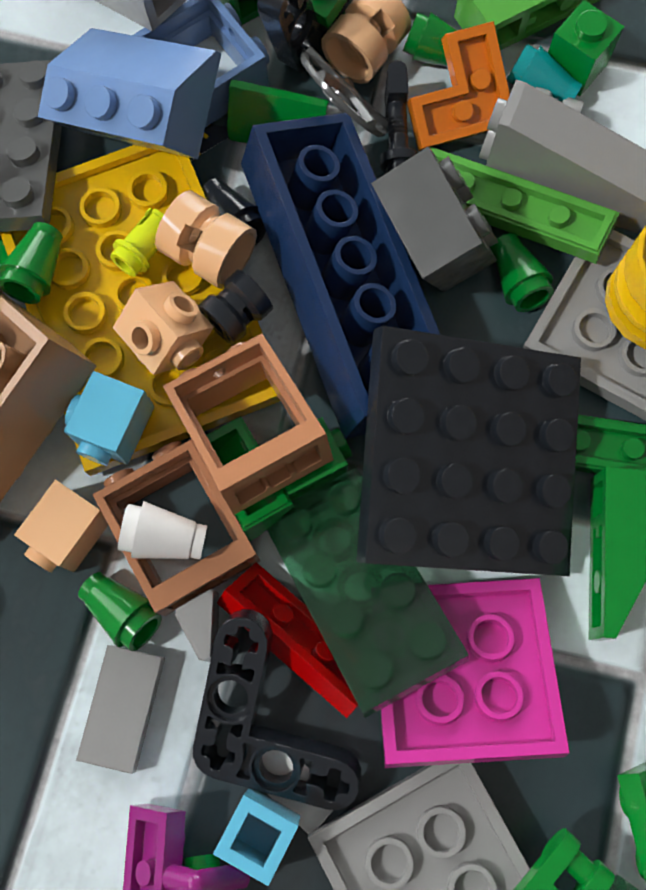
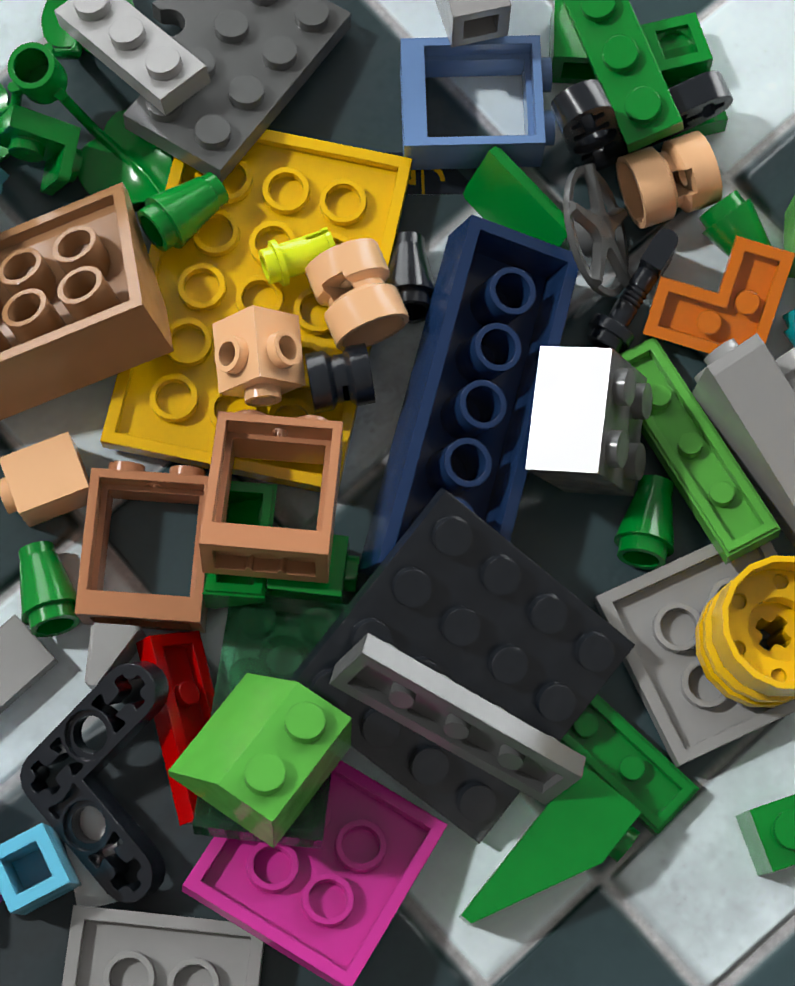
camera: 30 degrees right, 0 degrees up
medium blue slope [38,28,221,160] -> none
medium azure brick [64,371,155,466] -> none
white cone [118,501,207,560] -> none
none -> bright green slope [168,673,352,848]
none -> dark grey plate [329,633,586,805]

